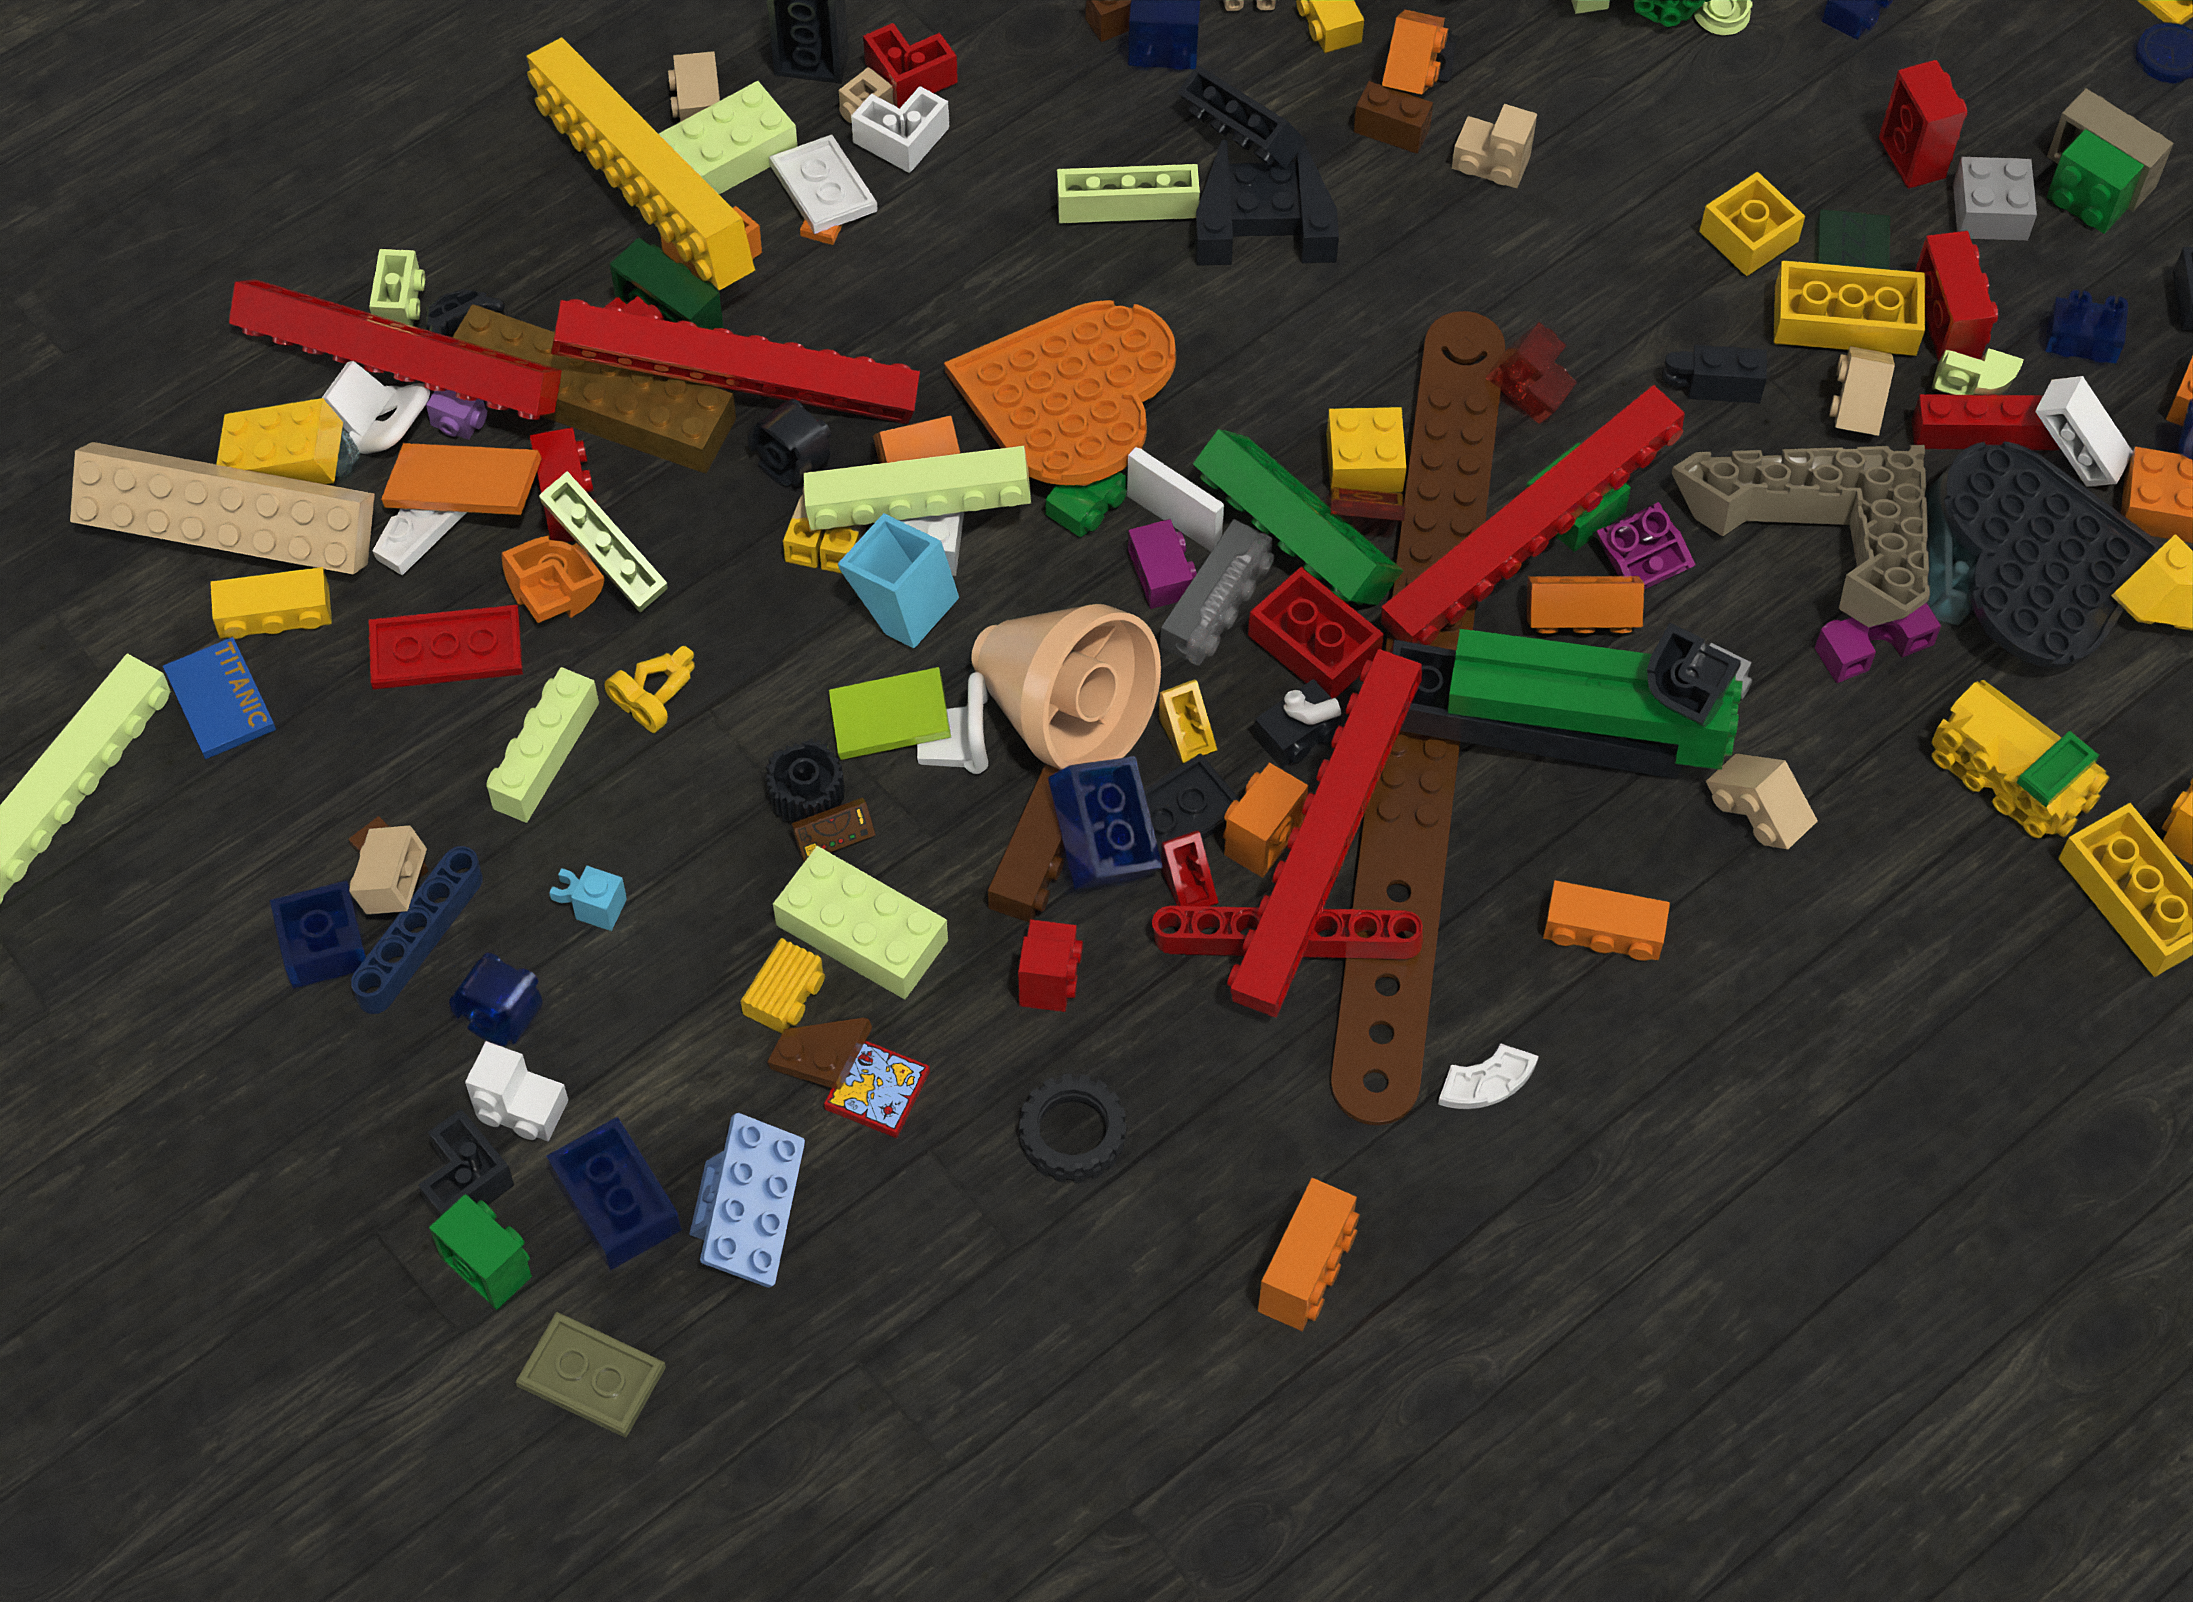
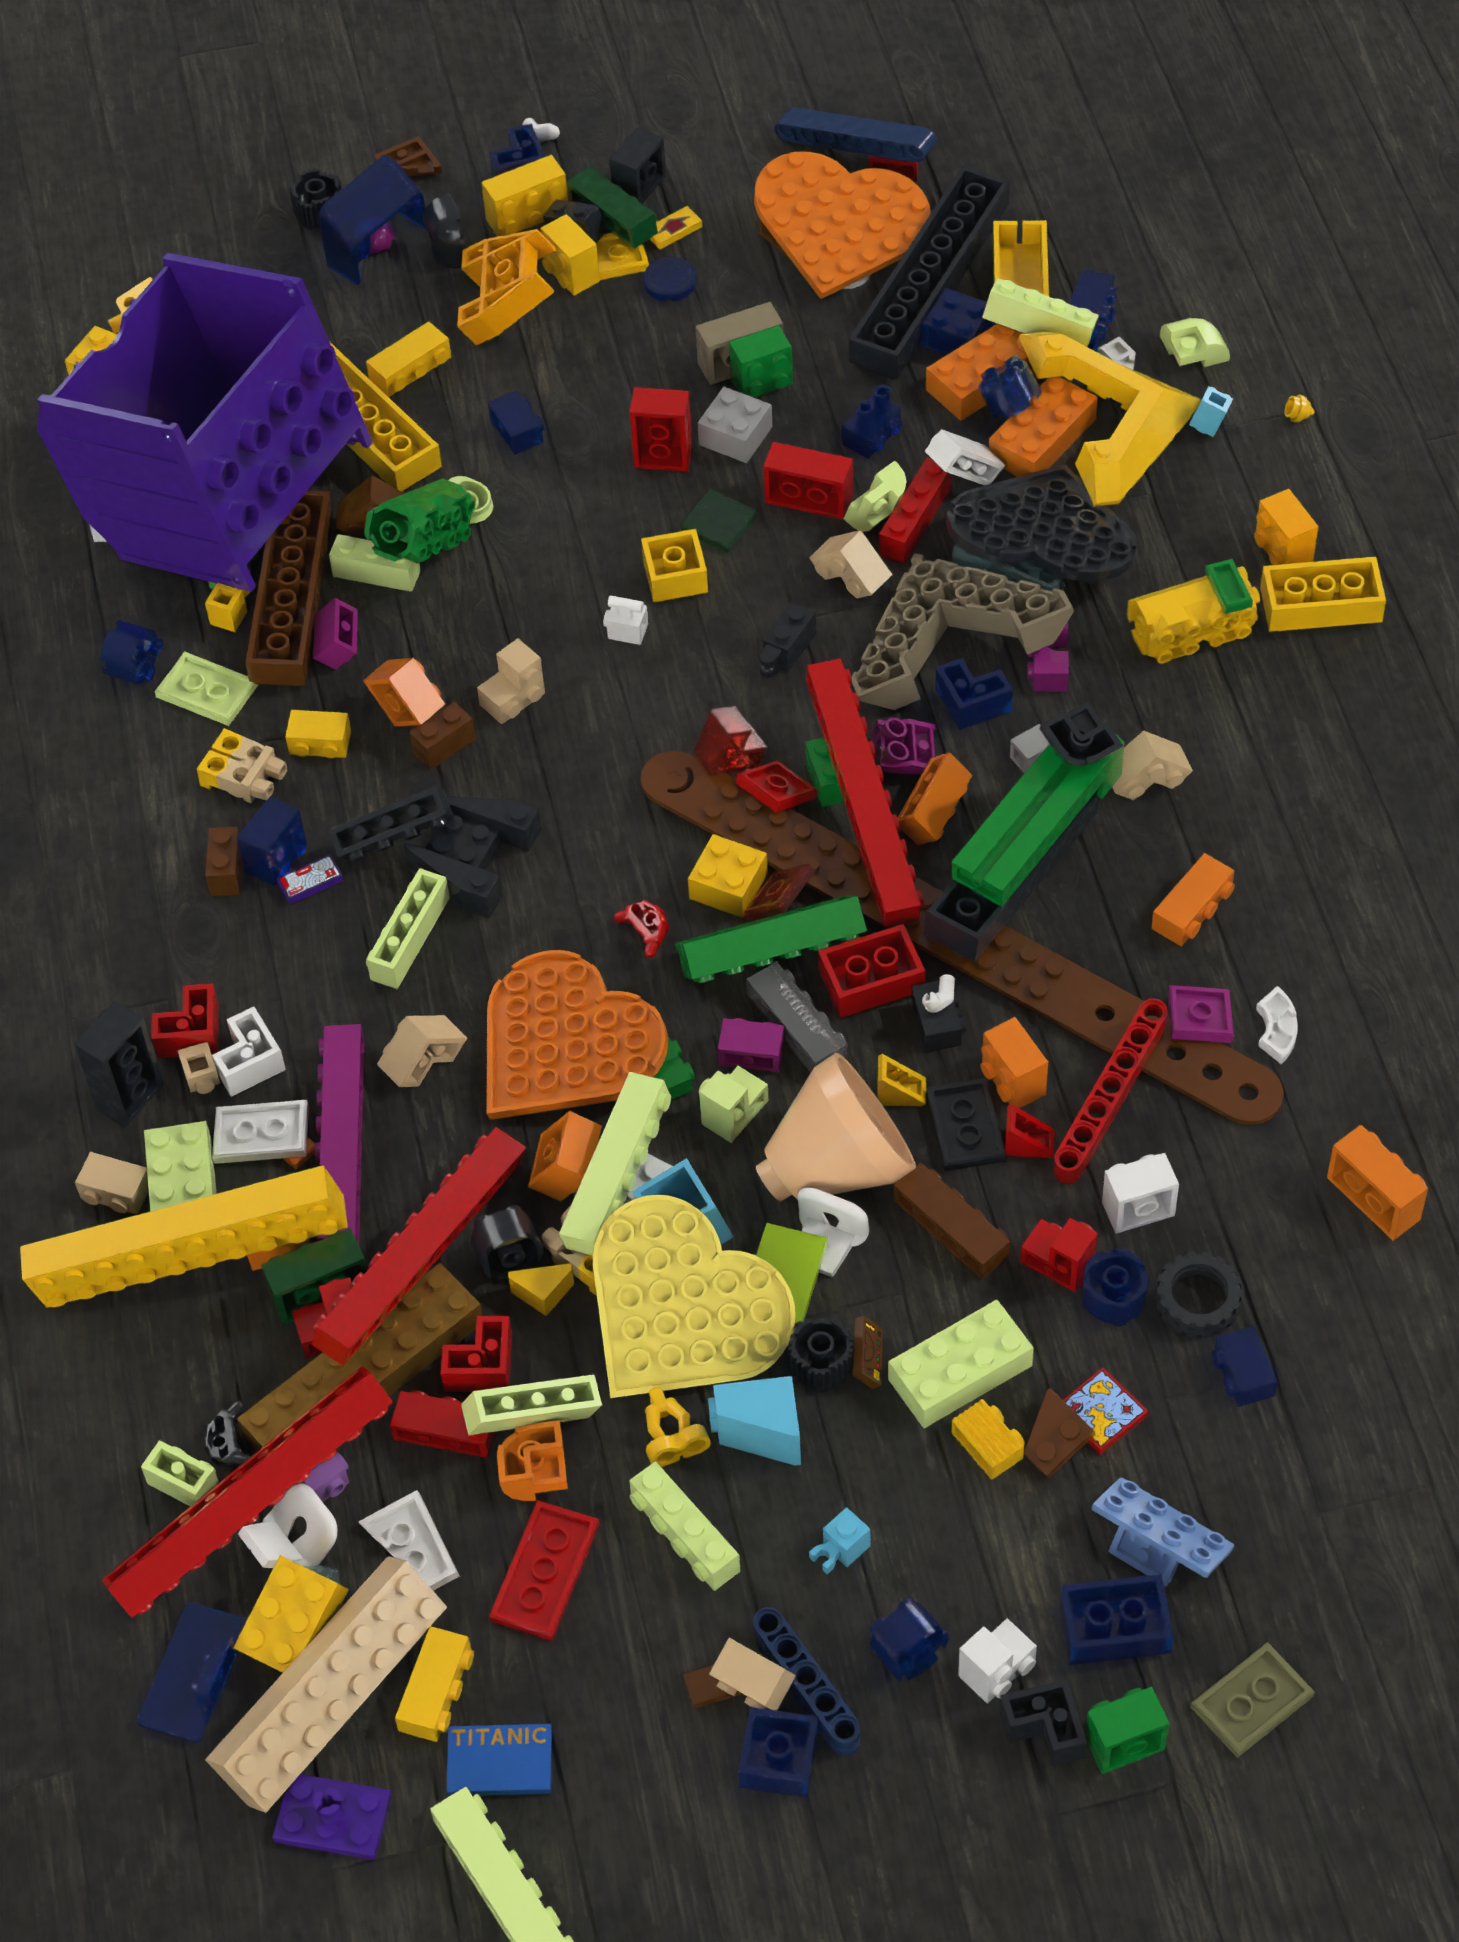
camera: 60 degrees left, 5 degrees down
orange tile [381,443,542,515] -> none
clear blue brick [1048,756,1163,889] -> none
white tile [1127,447,1224,552] -> none
red brick [1227,649,1422,1018] -> none
yellow brick [1774,261,1925,356] -> none
none -> clear blue bracket [136,1602,248,1743]
none -> dark purple plate [273,1774,392,1860]
none -> tile [277,854,344,905]
none -> magenta brick [313,1024,365,1245]
none -> tan brick [377,1015,467,1087]
none -> red brick [441,1316,512,1392]
none -> yellow slope [508,1263,574,1316]
none -> light yellow plate [593,1195,795,1398]
none -> white brick [603,595,648,645]
none -> red piece [613,900,669,959]
none -> yellowish green brick [699,1066,769,1143]
none -> medium azure slope [708,1376,801,1465]
none -> red tile [735,760,818,813]
none -> clear blue brick [935,658,1013,730]
none -> clear blue brick [1082,1249,1148,1326]
none -> white brick [1102,1153,1179,1234]
none -> magenta tile [1167,985,1234,1043]
none -> clear blue brick [1212,1326,1278,1407]

